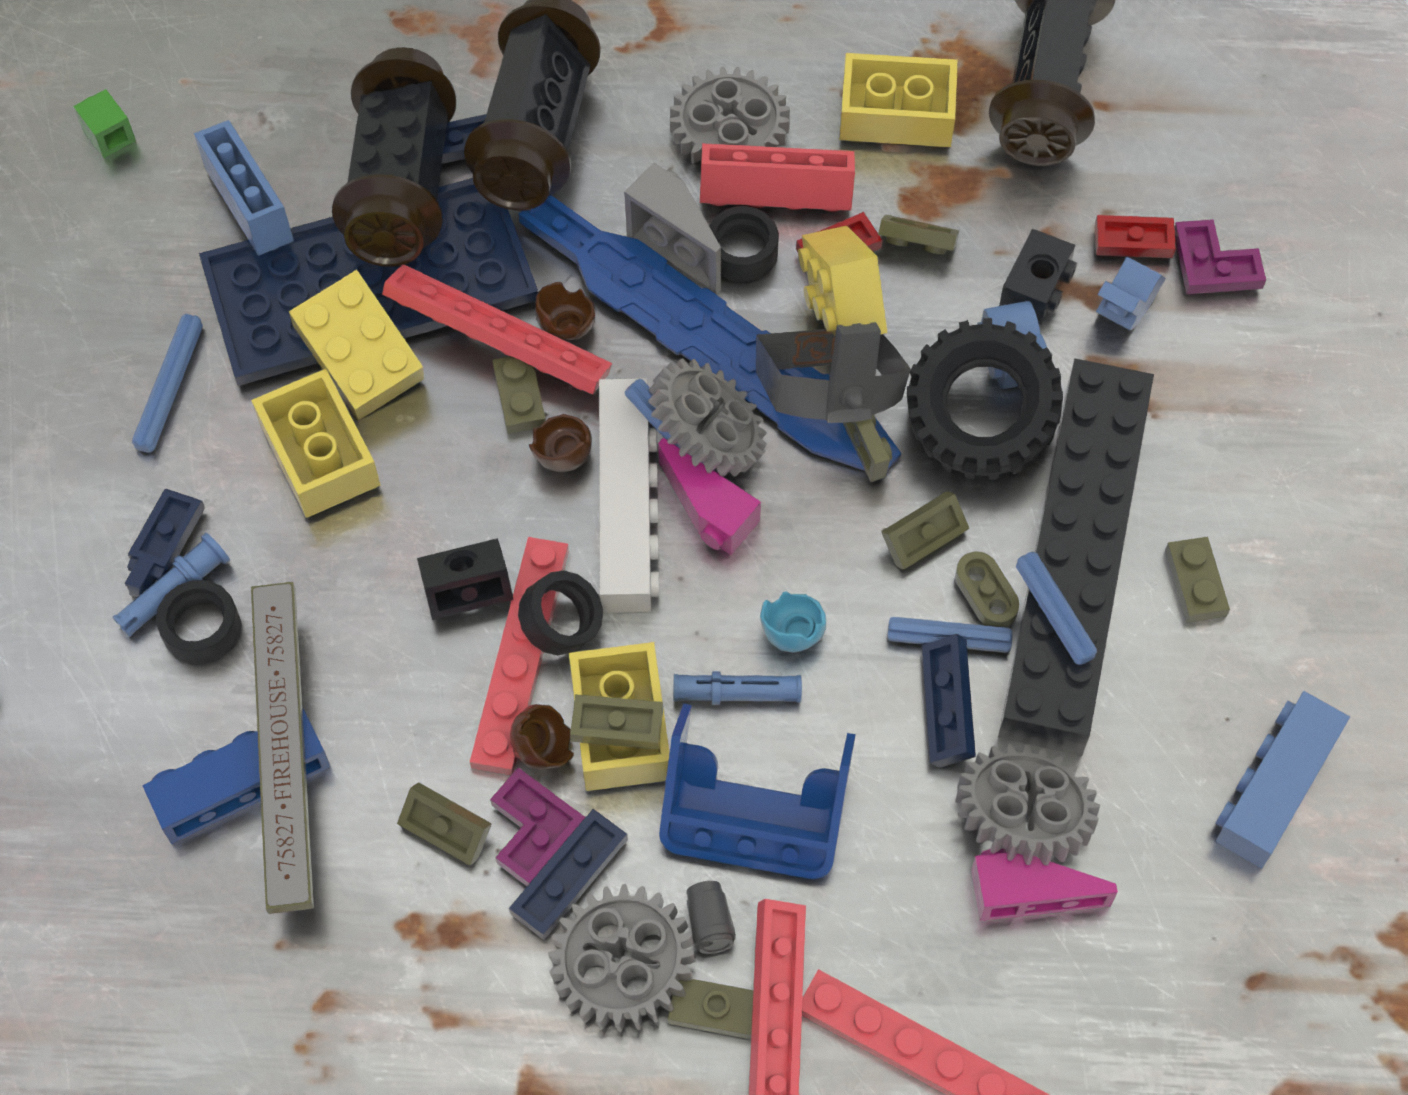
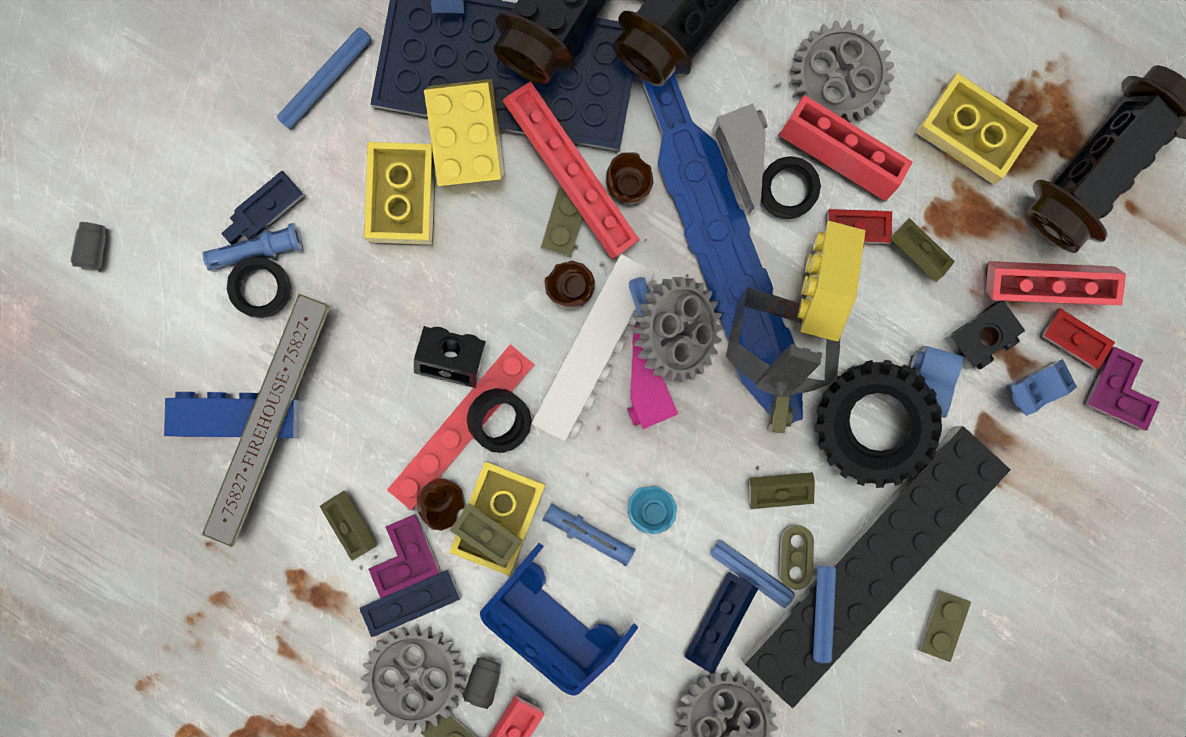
camera: 25 degrees right, 25 degrees up
none -> coral brick [985,261,1126,305]

